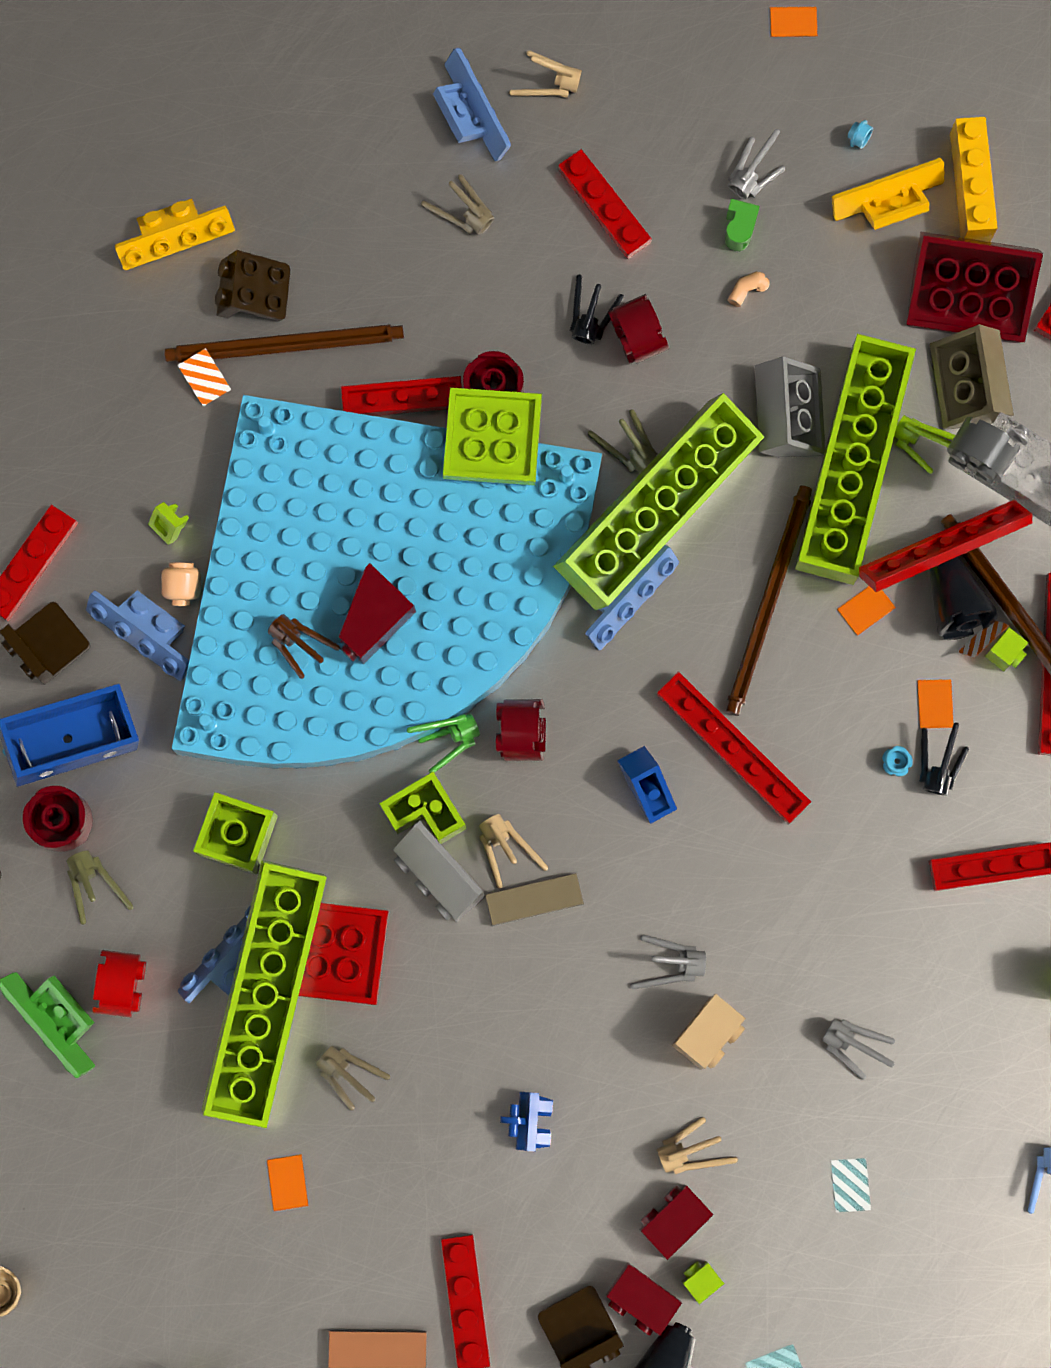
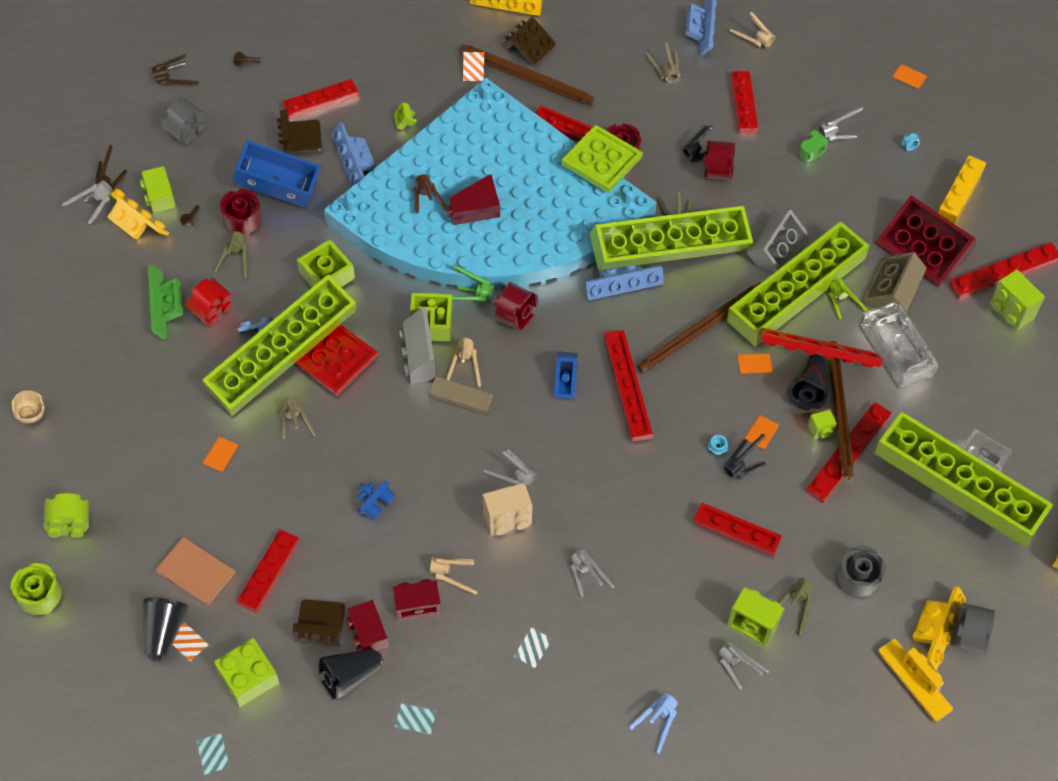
camera: 30 degrees right, 20 degrees down
light nougat head [161,562,201,606] -> none
lime plate [681,1261,724,1304] -> none
light nougat arm [727,271,770,307] -> none
yellow bracket [832,158,945,230] -> none
dark grey brick [947,417,1020,486] -> none

